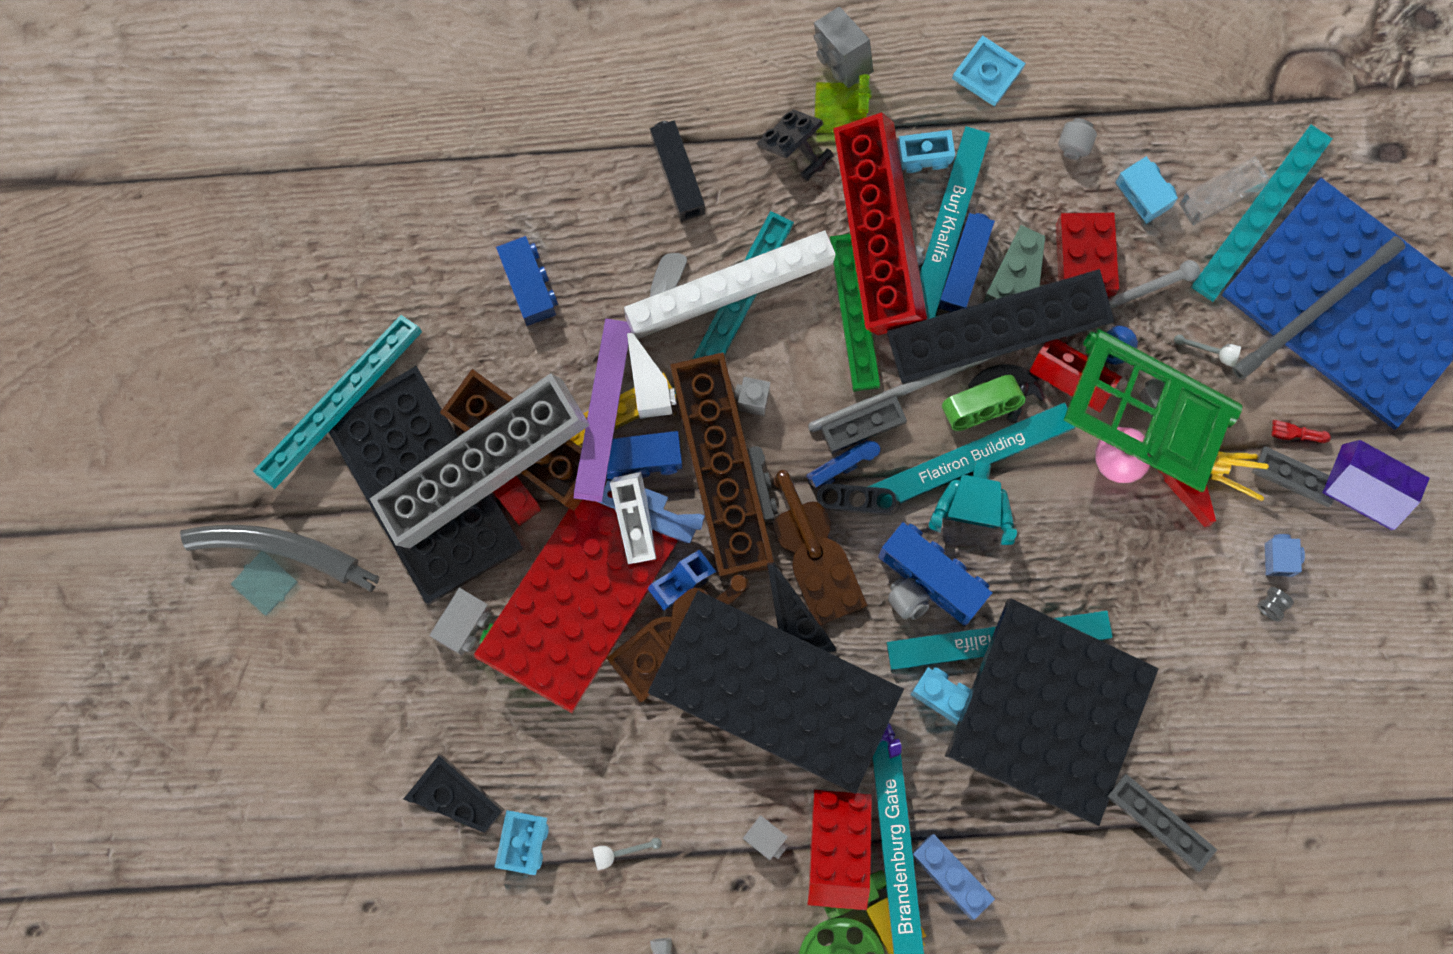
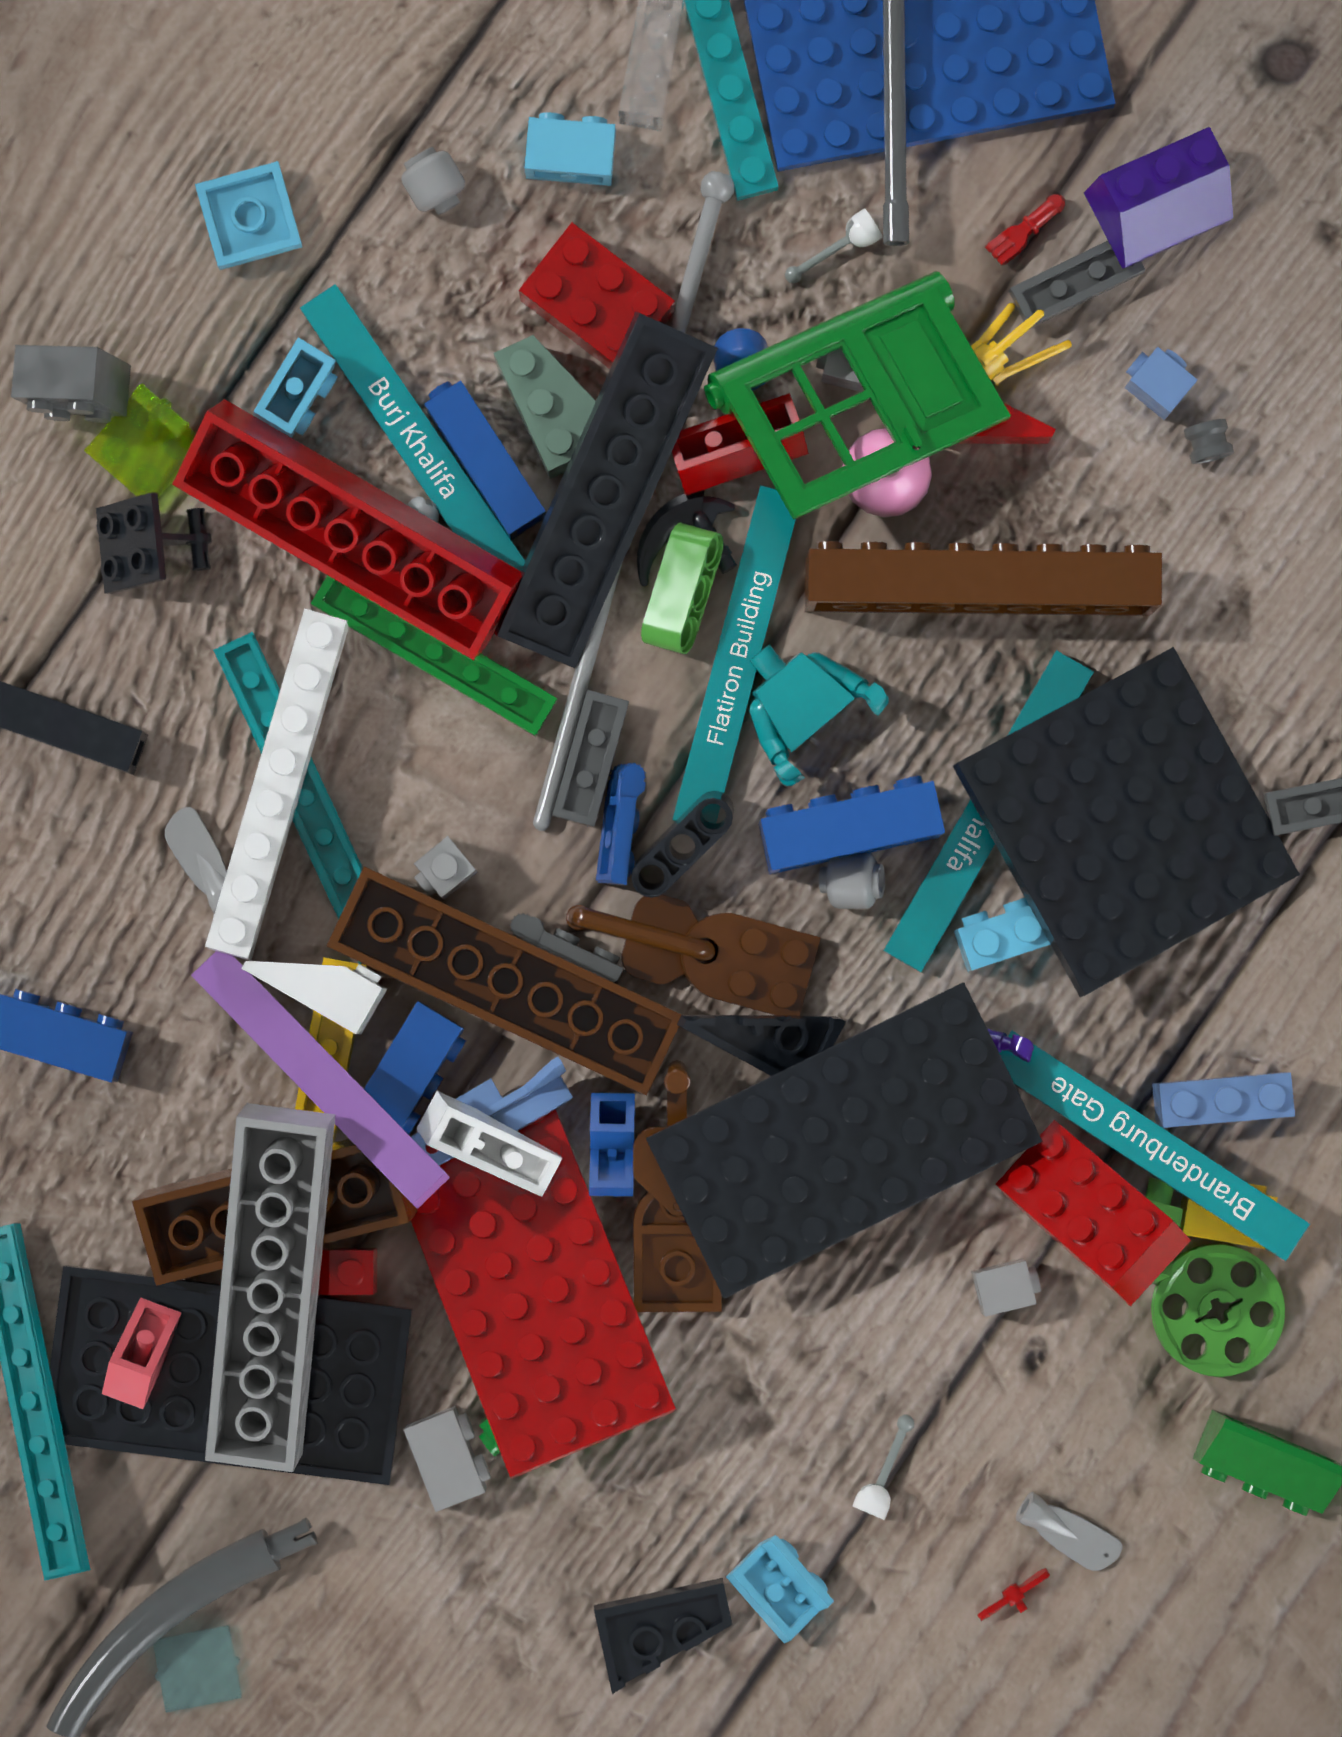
camera: 60 degrees left, 10 degrees up
none -> coral slope [102,1298,181,1409]
none -> reddish brown brick [805,541,1162,616]

